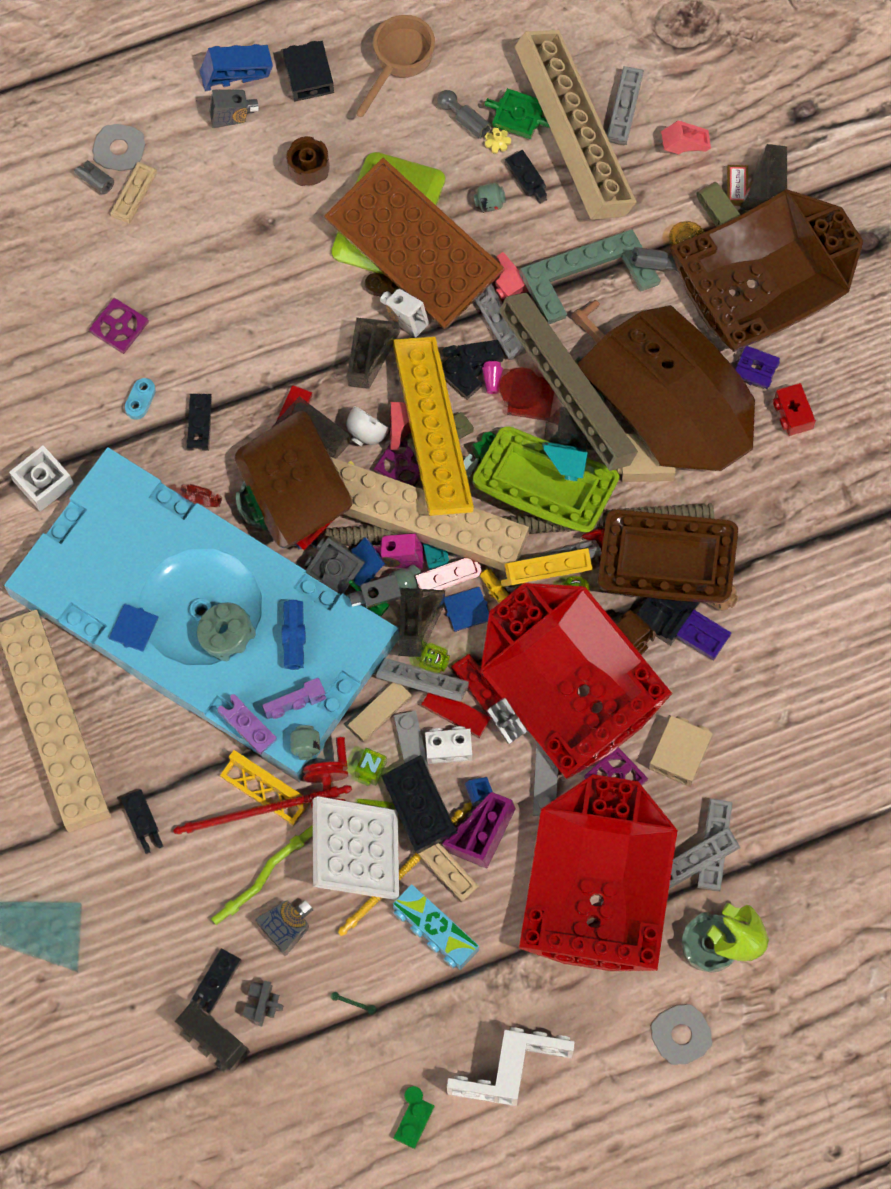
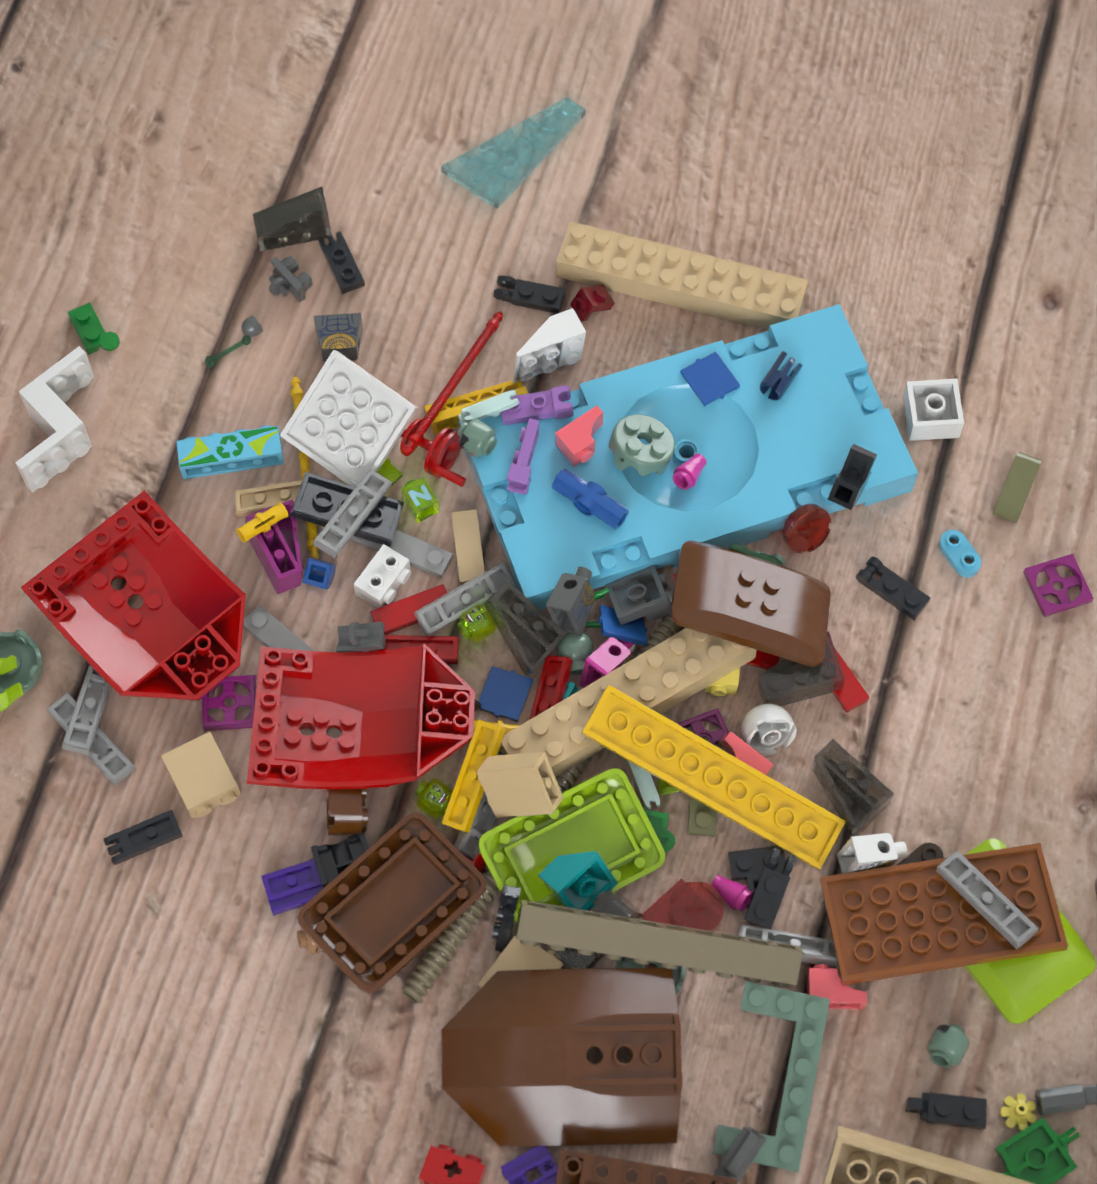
camera: 125 degrees right, 5 degrees down
lime bar [211,825,313,925] -> none
nougat piece [571,300,605,343] -> none
none -> black hinge [103,809,183,865]
none -> yellow pin [236,502,288,543]
none -> dark grey hinge [241,315,263,337]
none -> light grey plate [313,469,392,558]
none -> light aqua piece [458,390,519,425]
none -> tan brick [477,752,563,818]
none -> black hinge [491,885,521,952]
none -> white slope [512,309,586,383]
none -> coral arch [555,406,603,466]
none -> dark red bracket [571,285,615,321]
none -> dark pink cone [672,453,707,490]
none -> dark blue arm [759,351,803,400]
none -> black brick [828,444,877,510]
none -> light grey plate [936,850,1039,950]
none -> olive beam [992,451,1042,524]

